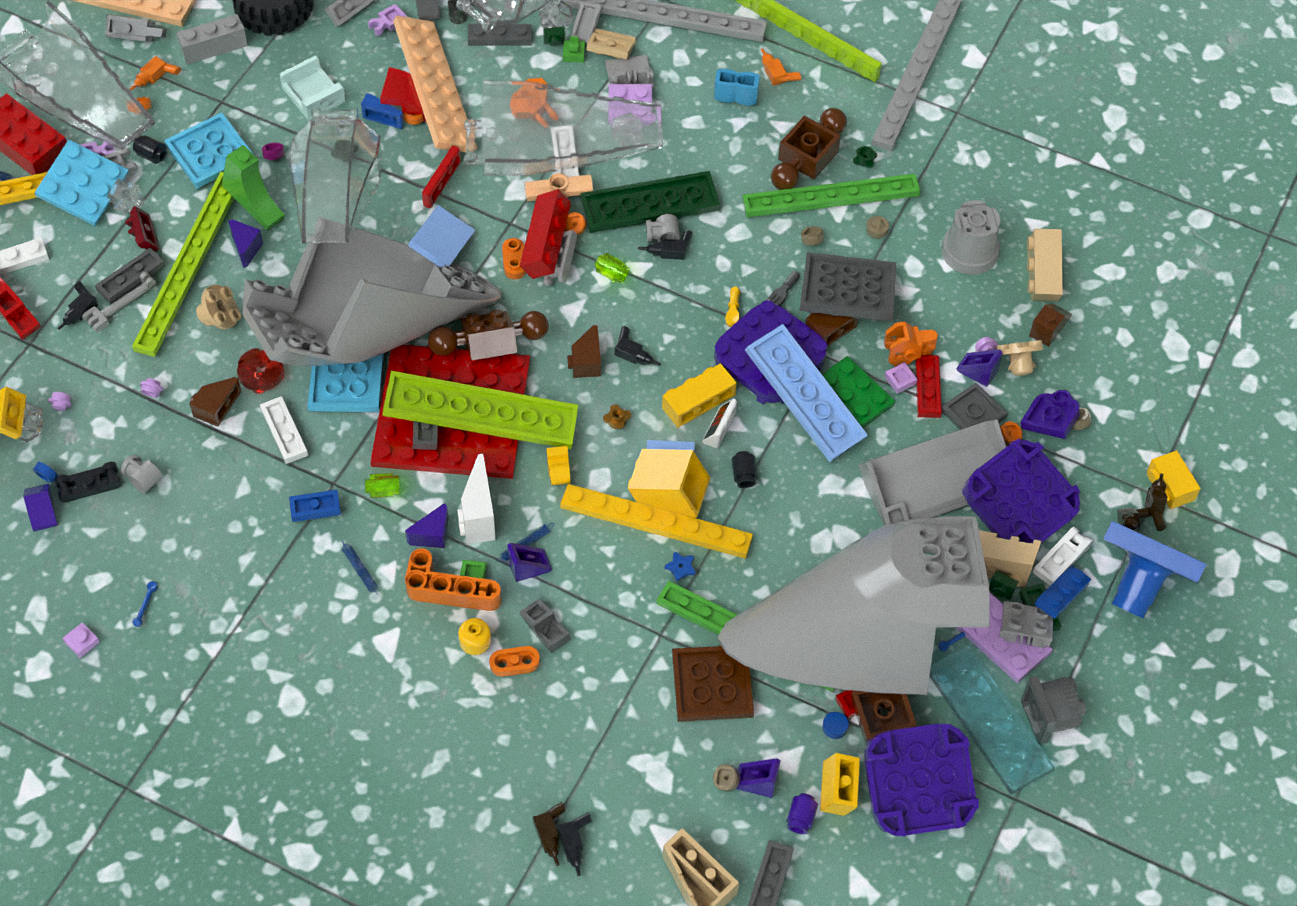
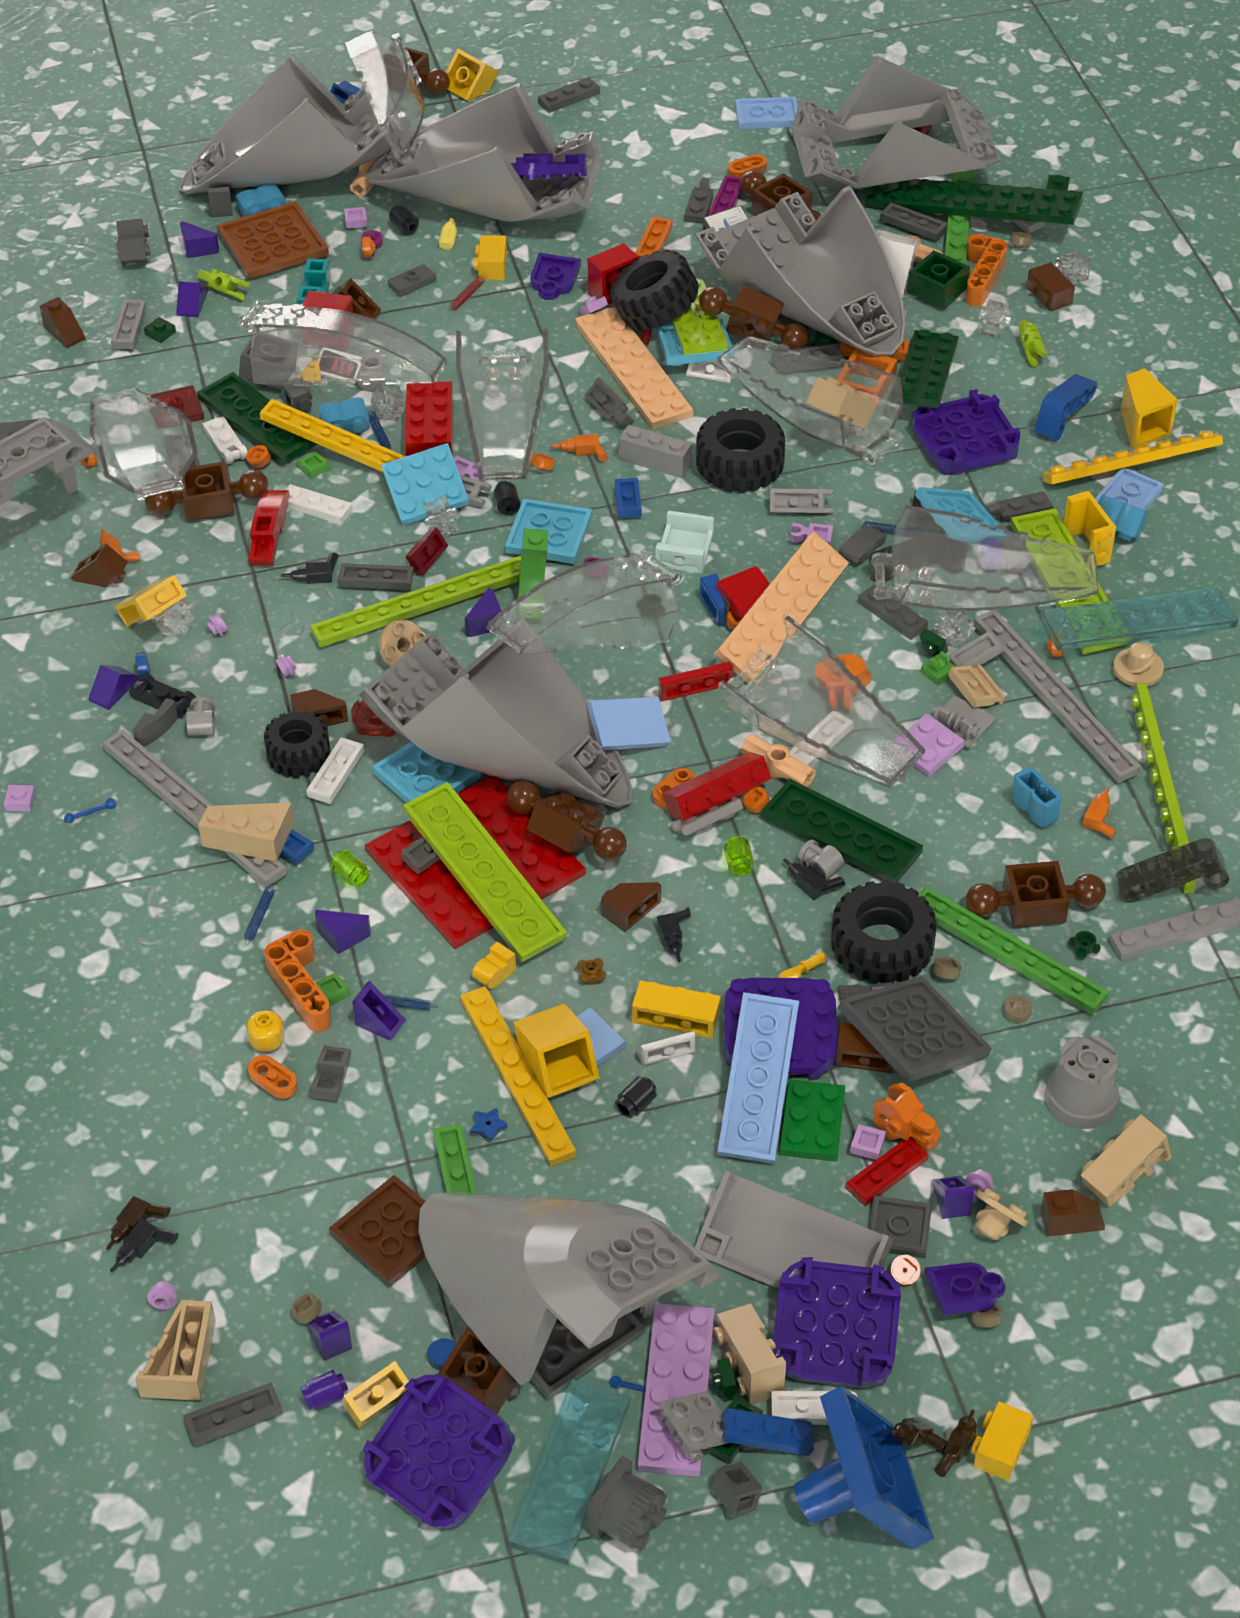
camera: 50 degrees right, 10 degrees down
light grey hinge [82,271,156,333] -> none
white slope [457,454,496,544] -> none
none -> light grey plate [102,729,287,887]
none -> dark grey slope [133,698,178,747]
none -> lavender plate [147,1281,178,1310]
none -> tan wedge [198,802,294,862]
none -> black tyre [264,710,331,778]
none -> blue plate [615,478,642,518]
none -> dark grey brick [711,1462,762,1518]
none -> black tyre [831,880,937,984]
none -> clear smoke beam [1116,838,1230,903]

